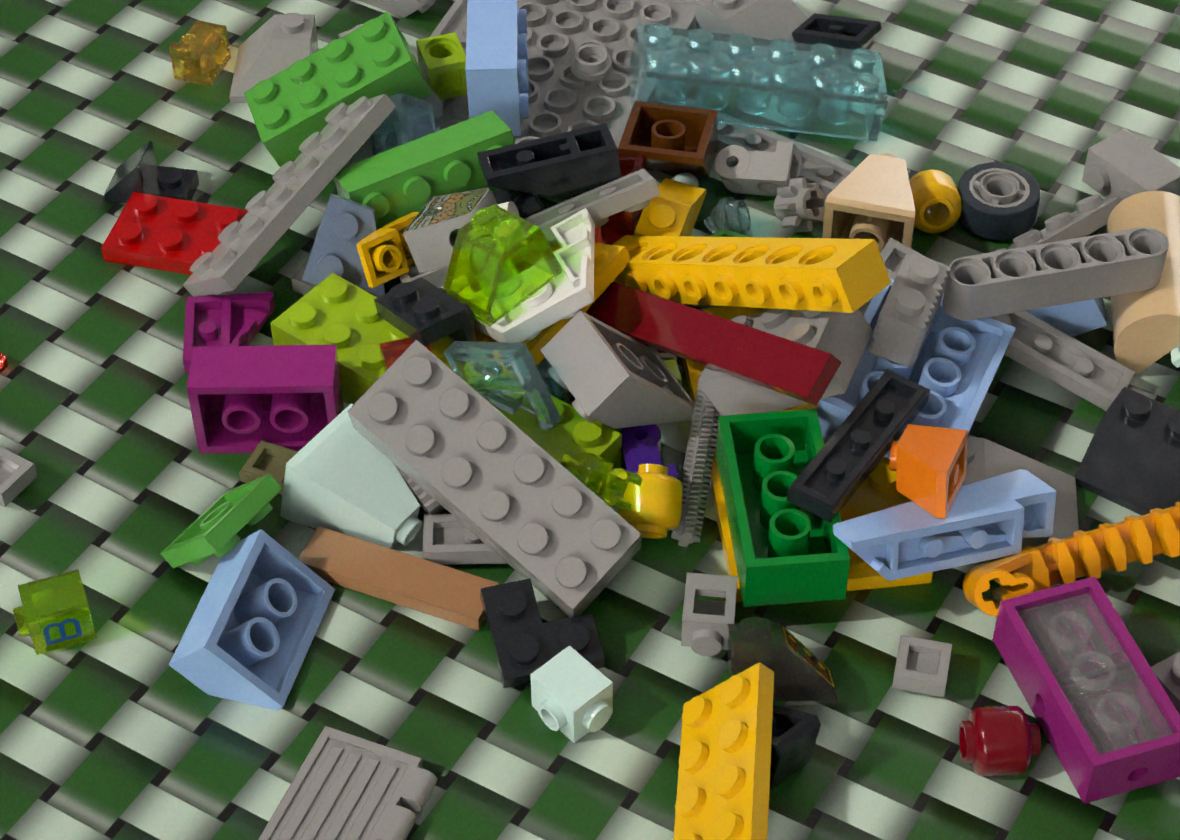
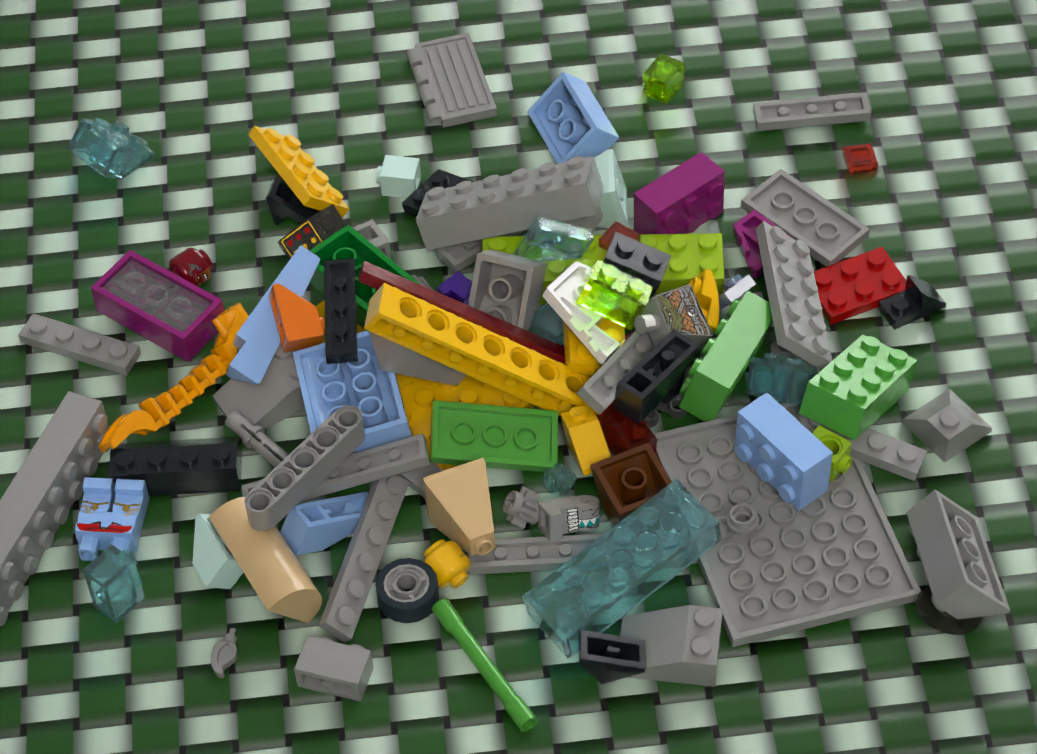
camera: 145 degrees right, 5 degrees up
bright green plate [160,474,282,568] -> none
clear yellow brick [169,20,231,86] -> none
clear neon green plate [560,453,642,510] -> none
yellow head [617,464,683,539] -> none
light grey brick [869,252,951,367] -> none
light grey plate [892,635,952,697] -> none
none -> light grey pin [225,410,289,467]
none -> bright green piece [432,598,538,732]
none -> light grey plate [741,169,870,267]

